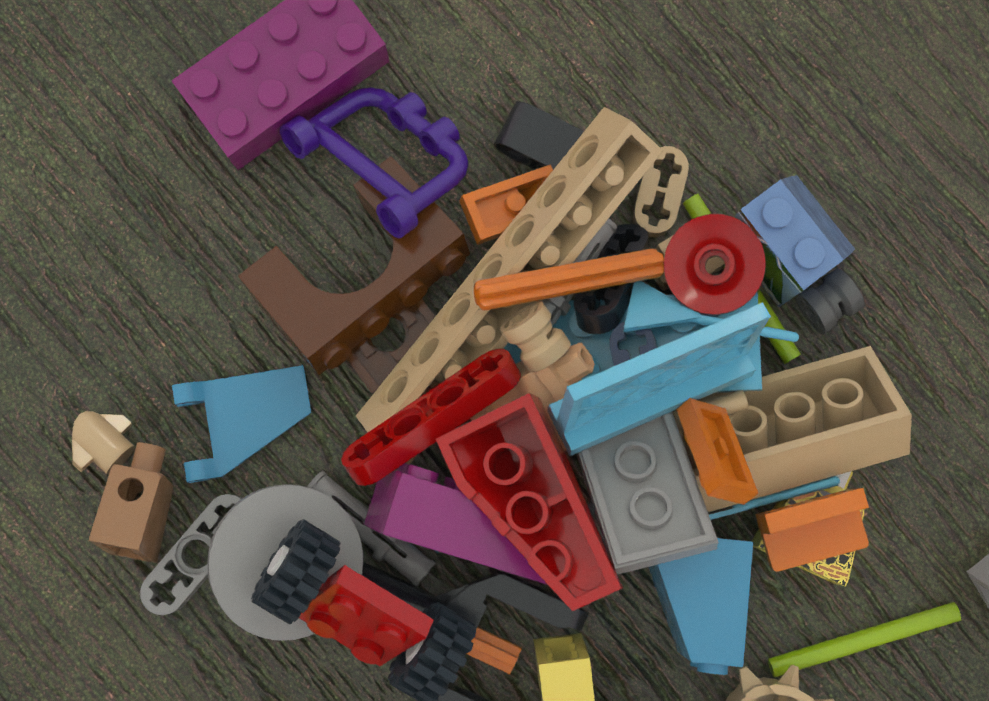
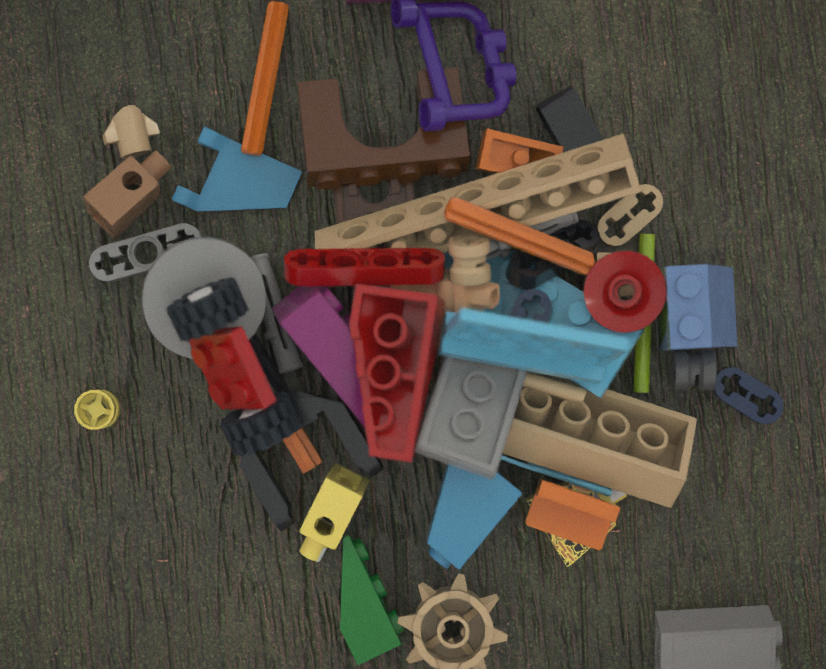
camera: 35 degrees right, 5 degrees up
medium azure piece [623,281,799,342] -> none
orange plate [676,398,759,505] -> none
lime bar [768,602,961,678] -> none
none -> orange axle [241,1,289,156]
none -> dark blue beam [712,367,783,424]

